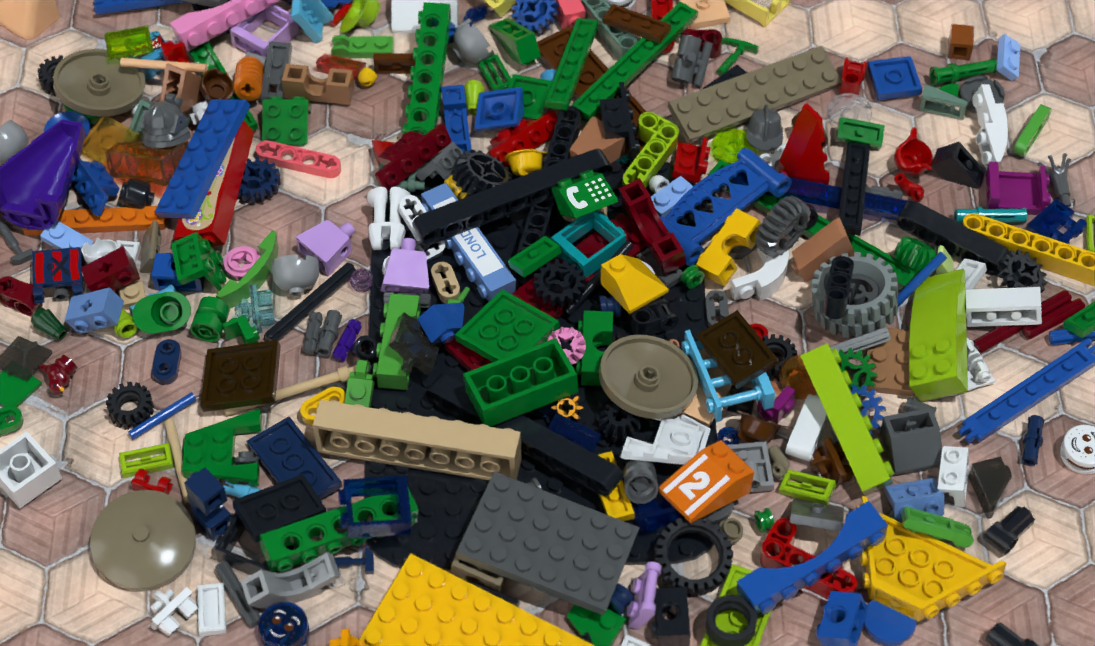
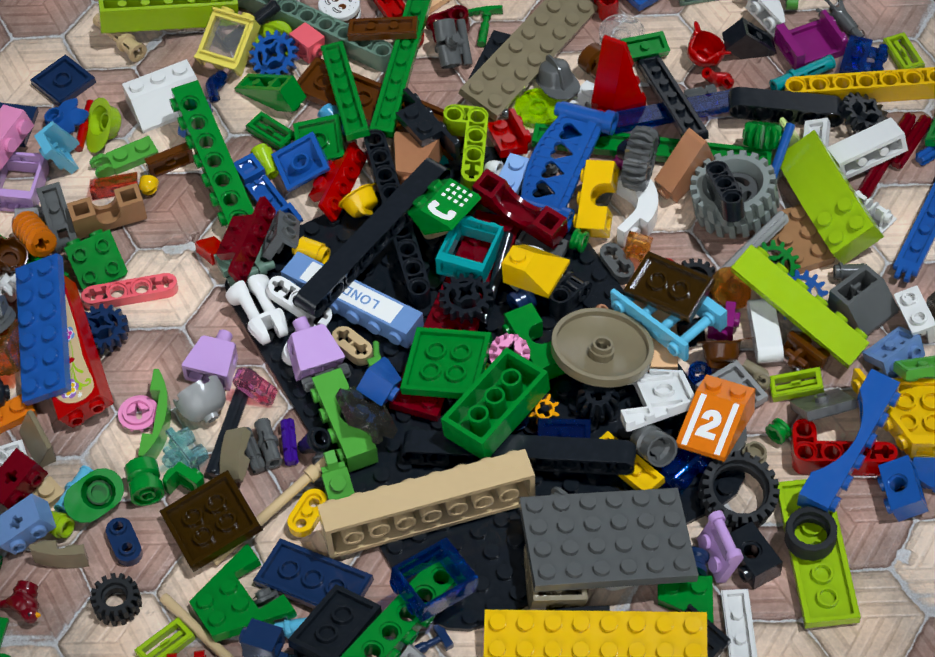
camera: 25 degrees left, 0 degrees up
blue bar [128,392,196,440] -> none
blue brick [151,253,205,292] -> none
green bracket [171,232,227,291] -> none
clear purple plate [350,268,374,292] -> none
black gear [451,149,513,196] -> none
light grey cylinder [453,19,494,64] -> none
green plate [508,236,562,278] -> none
none -> dark tan slope [29,540,89,568]
none -> dark tan slope [220,427,251,483]
none -> clear pink beam [232,368,278,406]
none -> clear orange tile [624,231,653,262]

